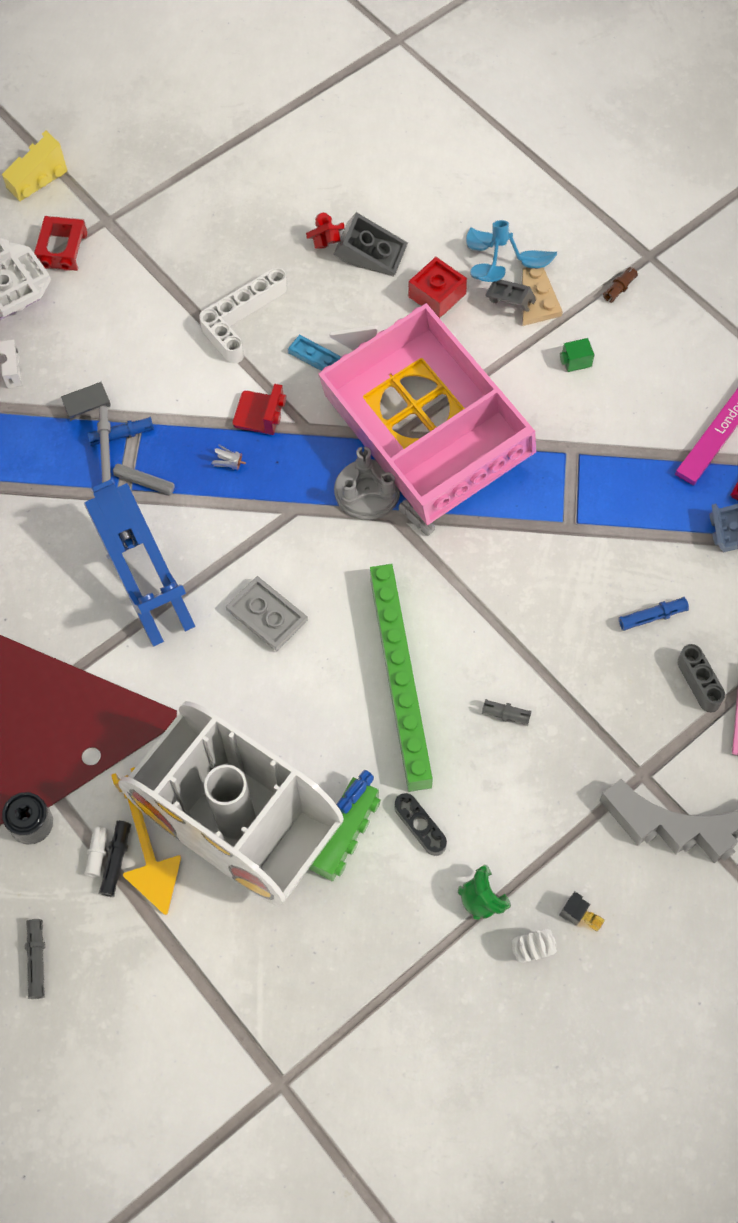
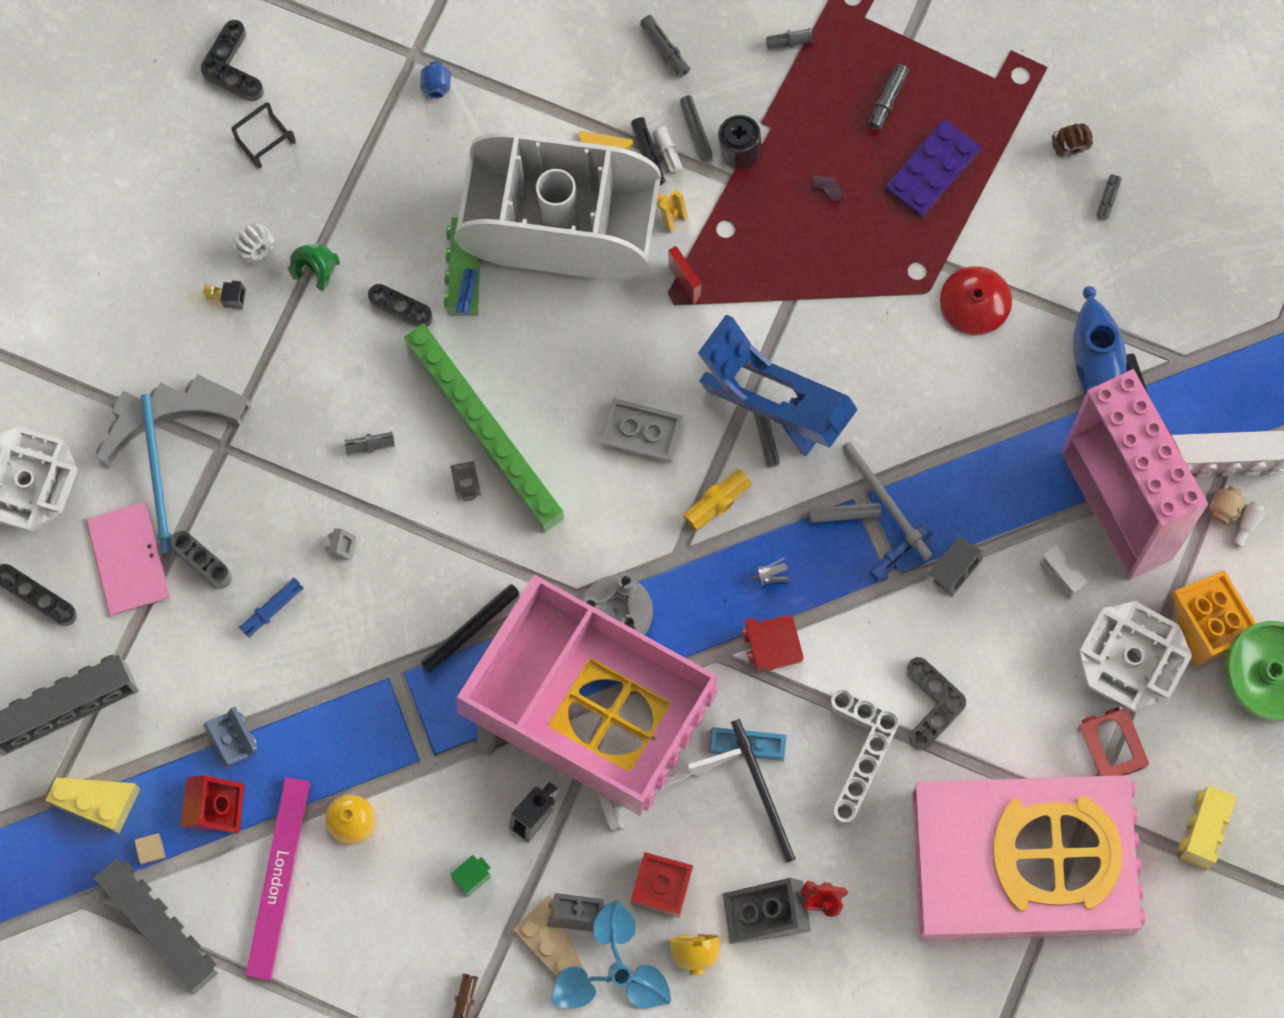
camera: 155 degrees right, 10 degrees up
none -> dark azure bar [140,394,172,554]
none -> black beam [201,20,264,101]
none -> black piece [231,102,296,168]
none -> light grey tile [325,528,356,560]
none -> yellow cylinder [325,794,376,845]
none -> blue head [420,62,451,99]
none -> black axle [421,584,520,672]
none -> clear smoke brick [450,461,481,501]
none -> black torso [509,782,560,843]
none -> red tile [668,246,701,305]
none -> yellow cylinder [670,934,721,975]
none -> dark grey axle [680,95,713,161]
none -> yellow piece [683,468,752,532]
none -> black bar [731,719,796,863]
none -> dark grey axle [754,413,780,467]
none -> black beam [906,657,966,750]
none -> bright pink panel [912,775,1145,941]

